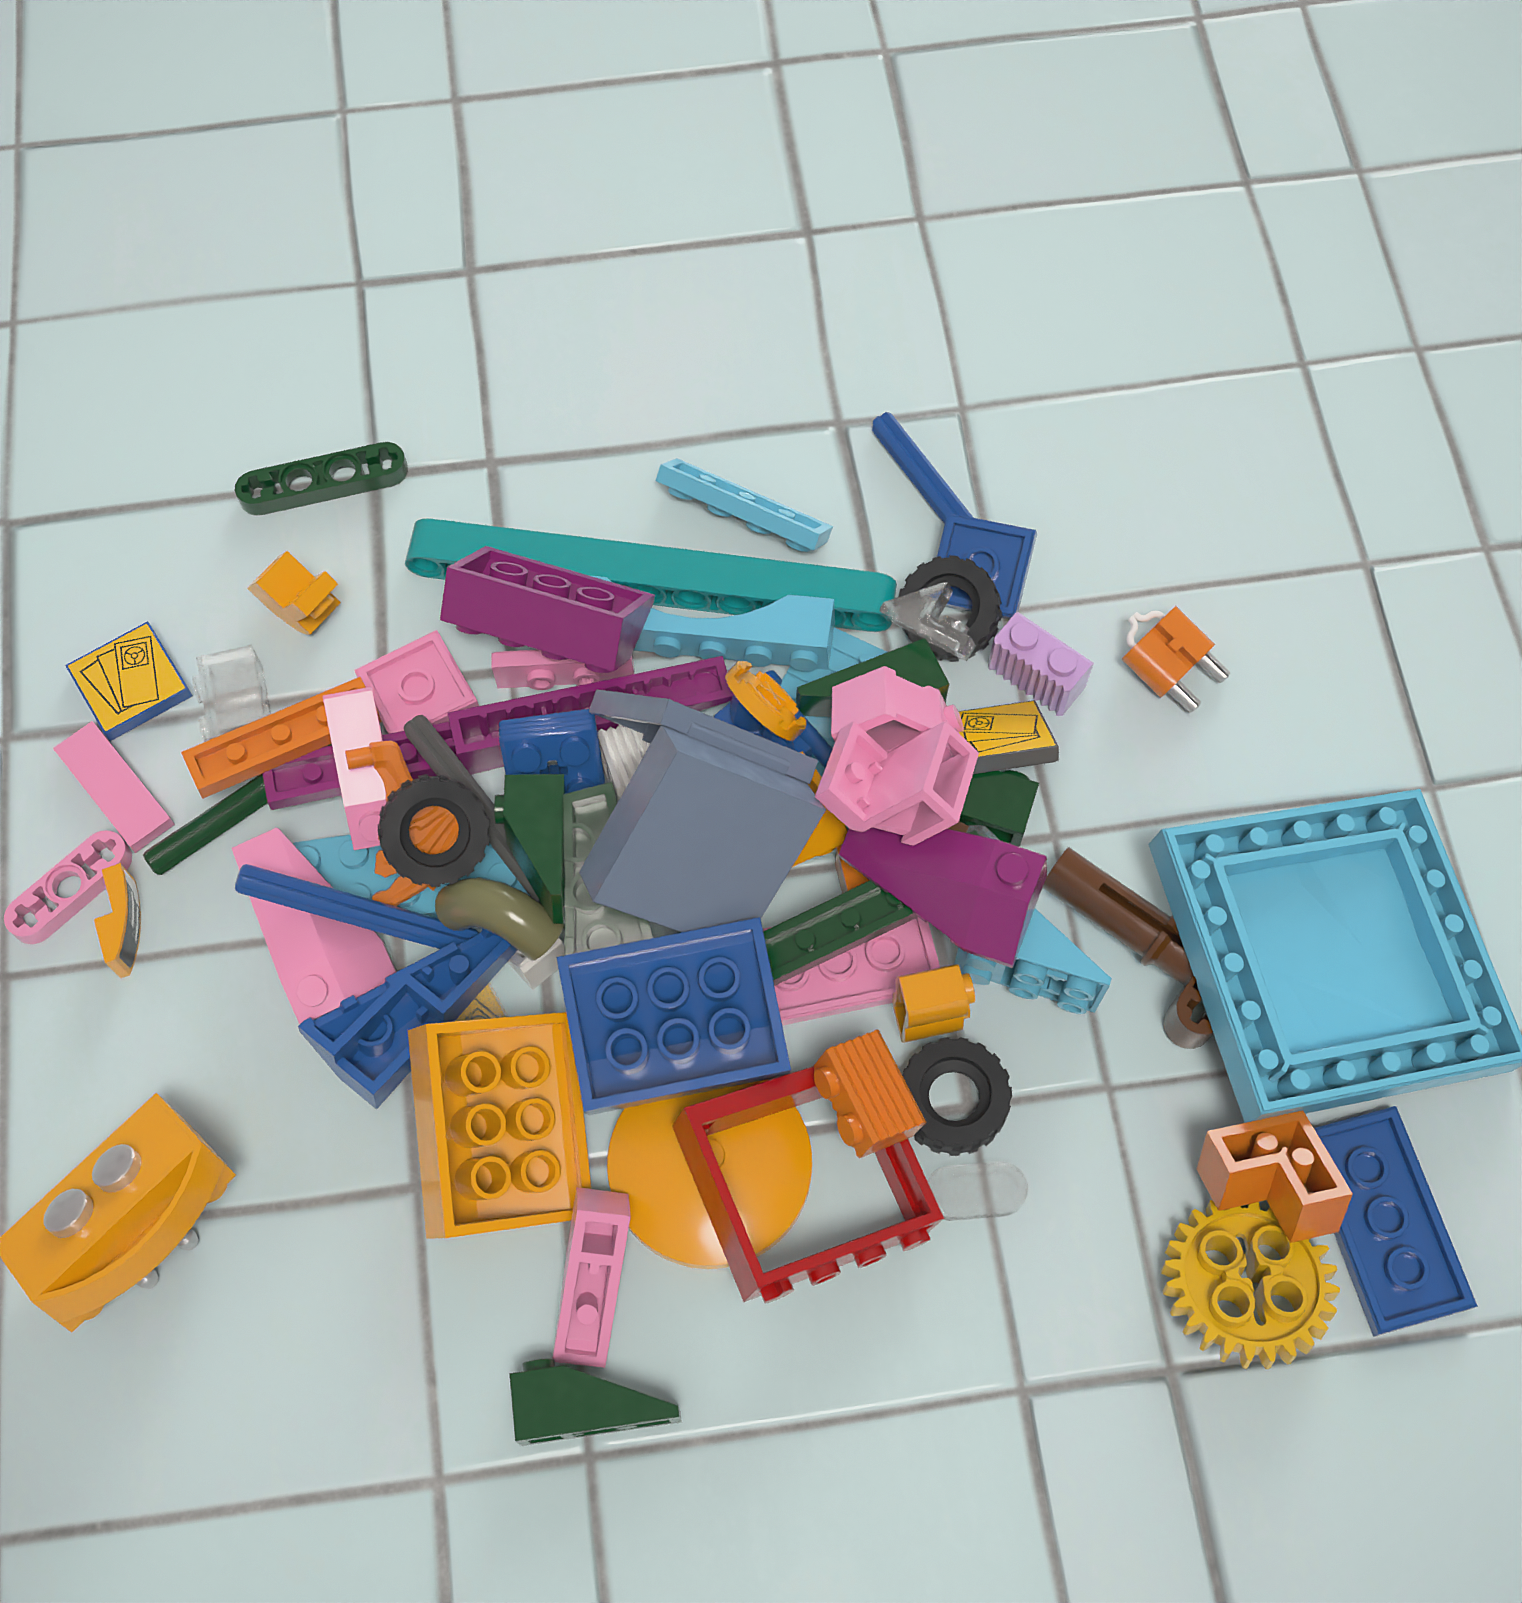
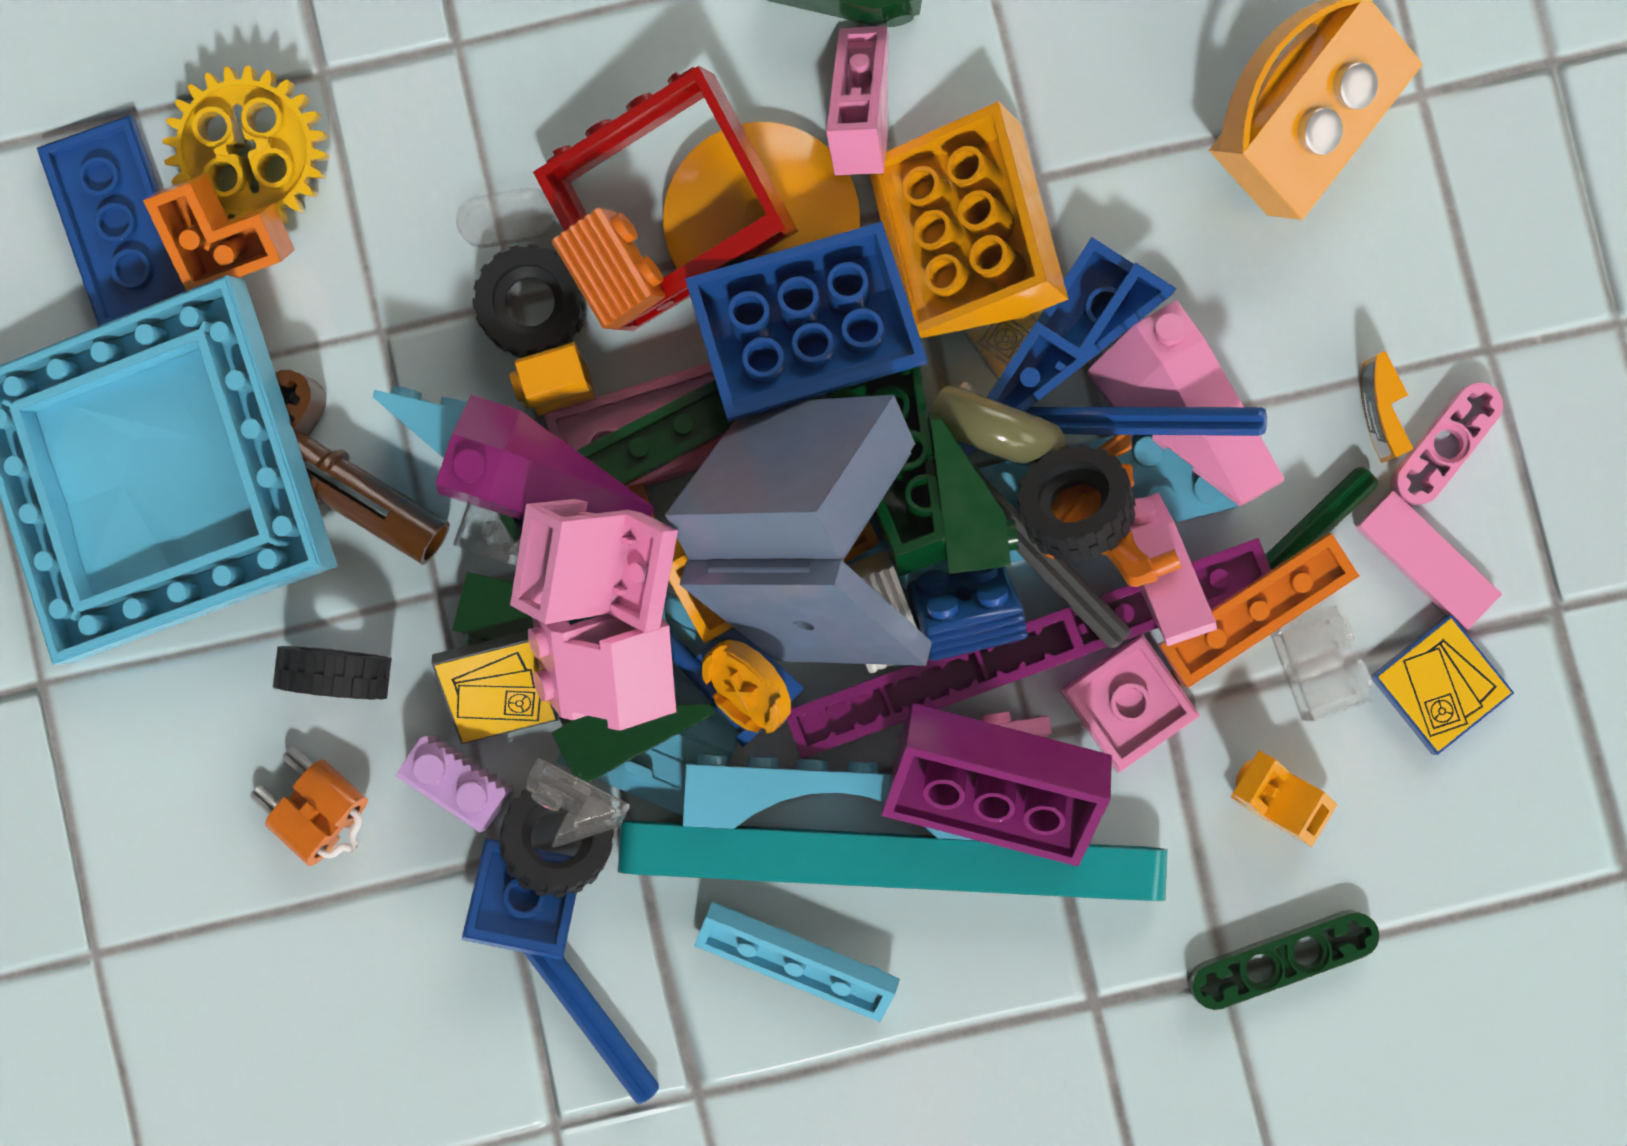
camera: 170 degrees right, 20 degrees up
none -> black tyre [273,646,392,700]

